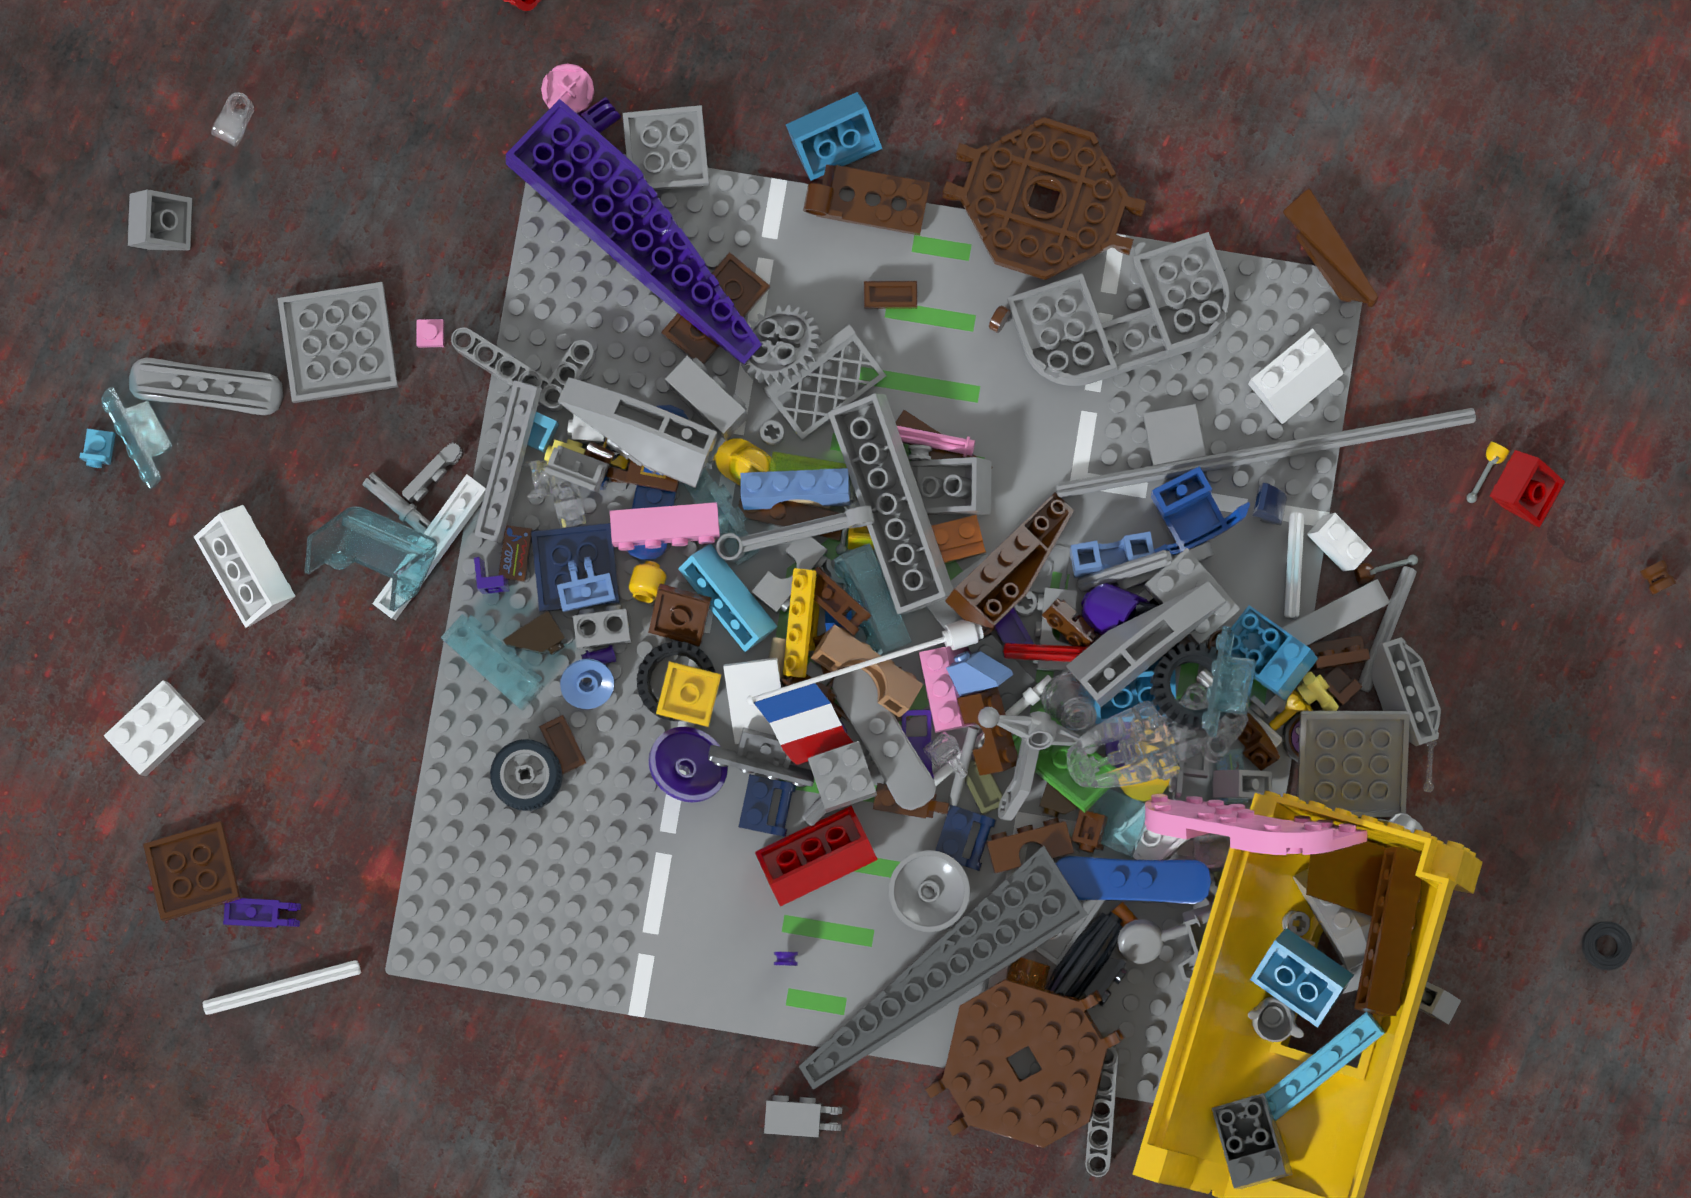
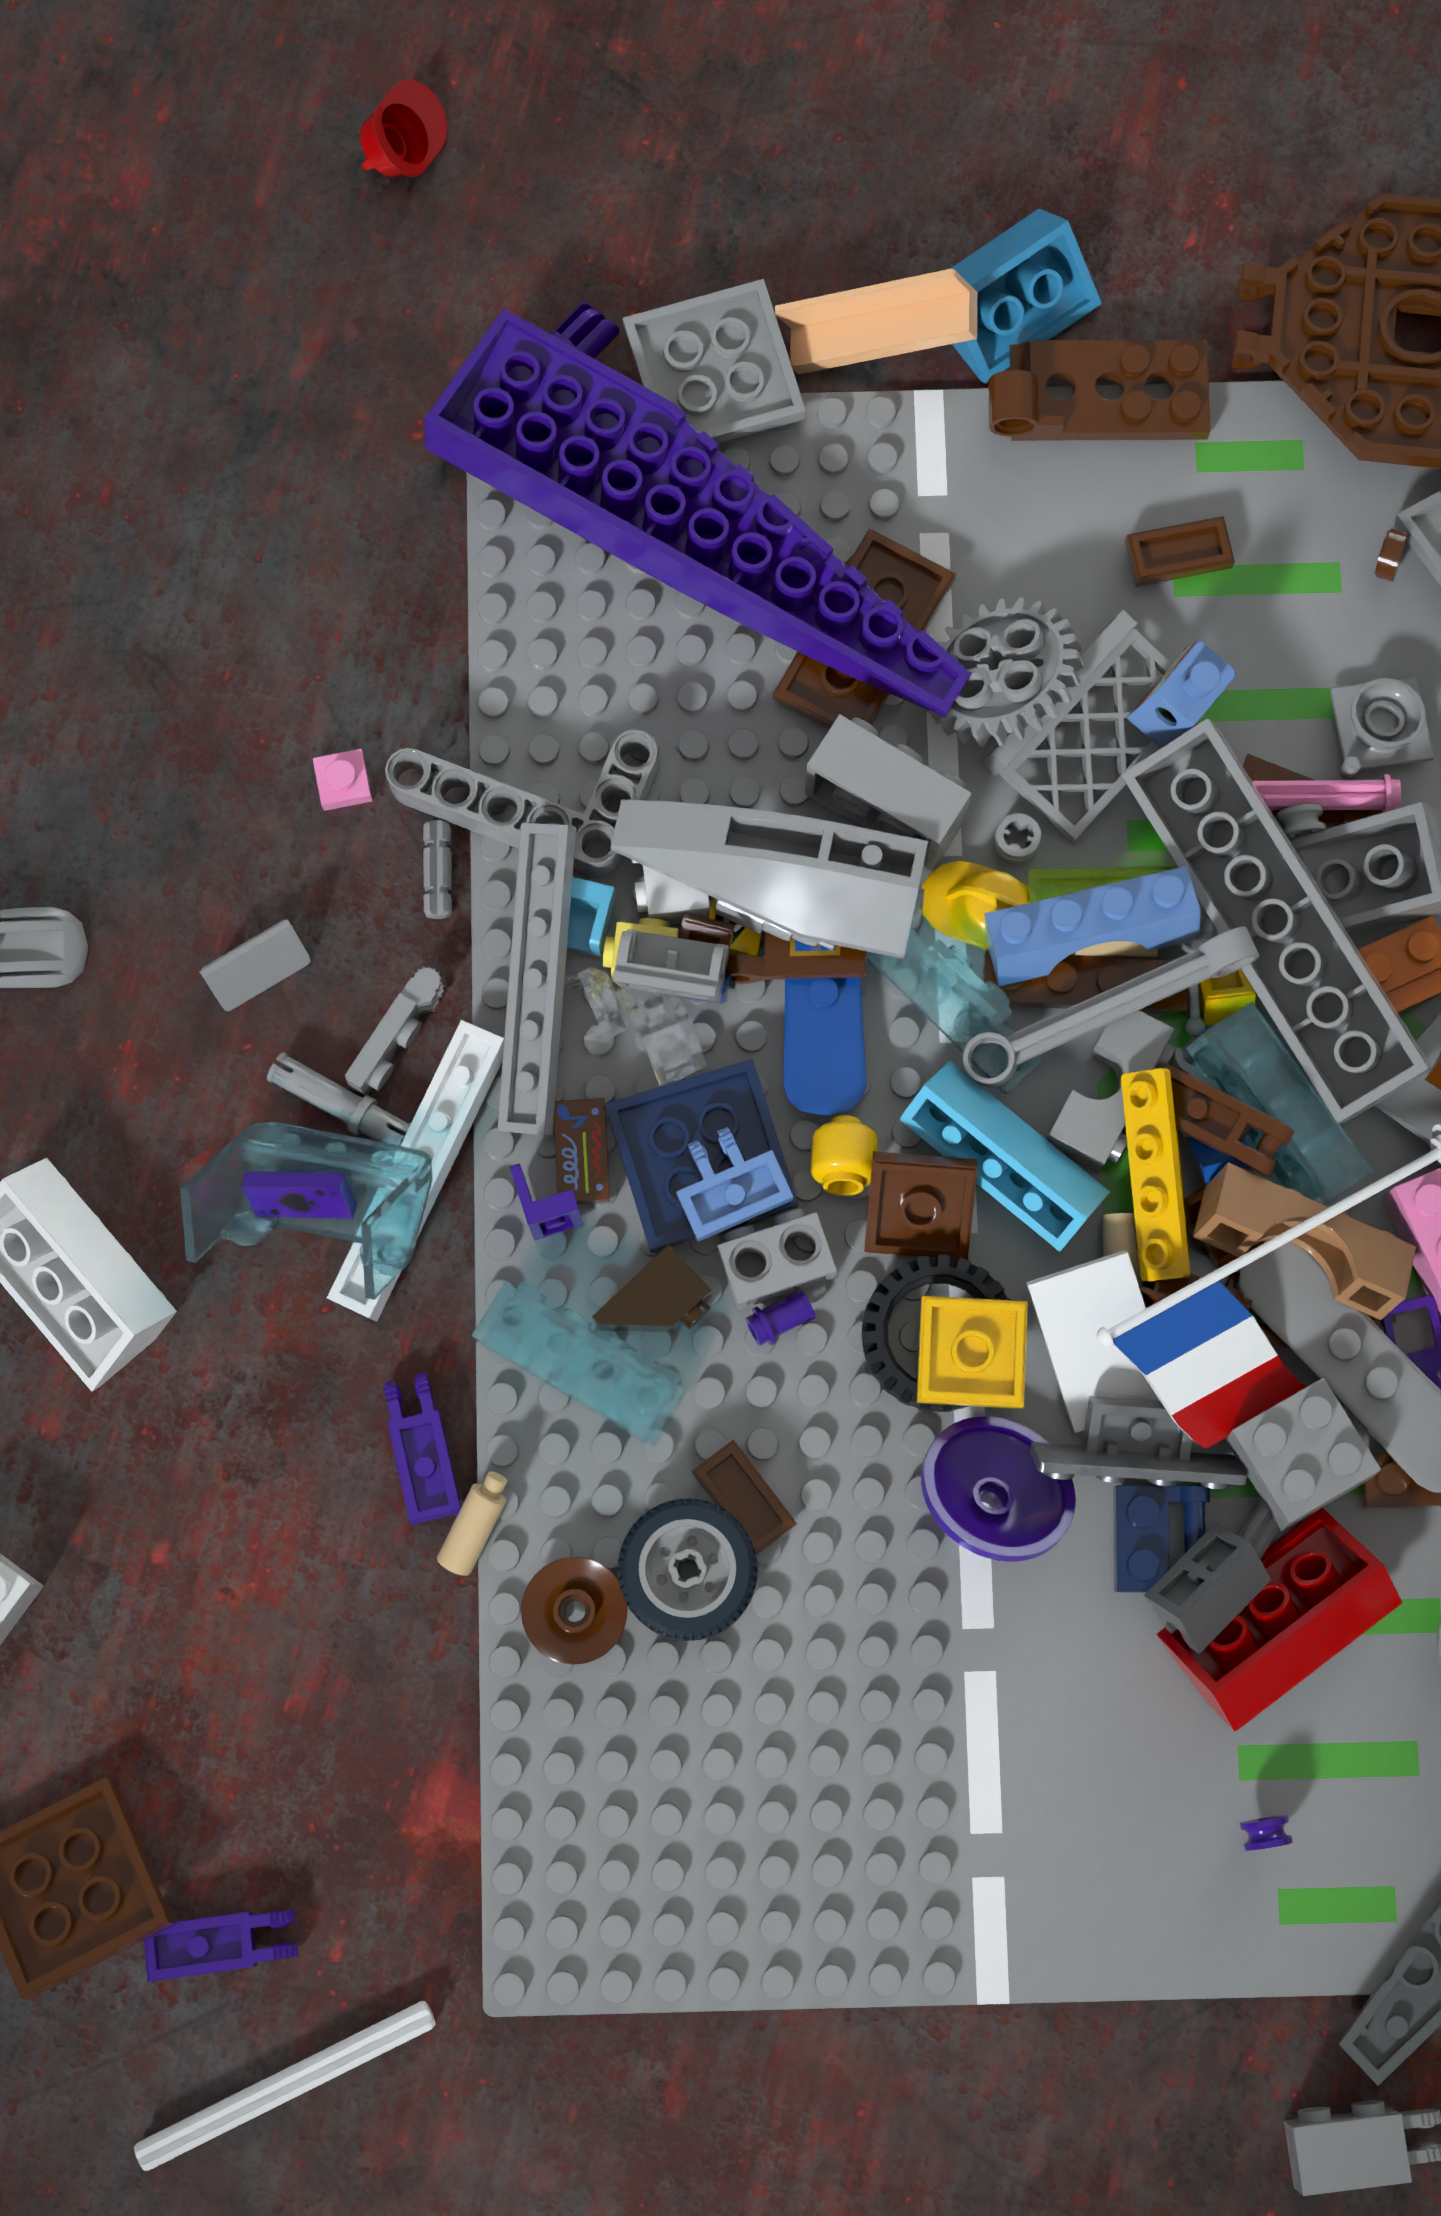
camera: 15 degrees left, 5 degrees down
light grey plate [277,282,398,403] -> none
bright pink tile [541,63,594,115] -> none
medium blue dish [560,659,614,709] -> none
bright pink brick [610,502,720,551] -> none
none -> light grey slope [199,919,311,1011]
none -> dark purple tile [241,1171,357,1219]
none -> dark purple hinge [383,1372,462,1525]
none -> light grey axle [423,820,452,919]
none -> tan cylinder [437,1471,507,1576]
none -> reddish brown dish [521,1557,628,1665]
none -> light nougat panel [775,269,978,374]
none -> medium blue torso [1126,640,1237,748]
none -> dark grey hinge [1144,1522,1271,1654]
none -> light grey hat [1329,676,1434,780]

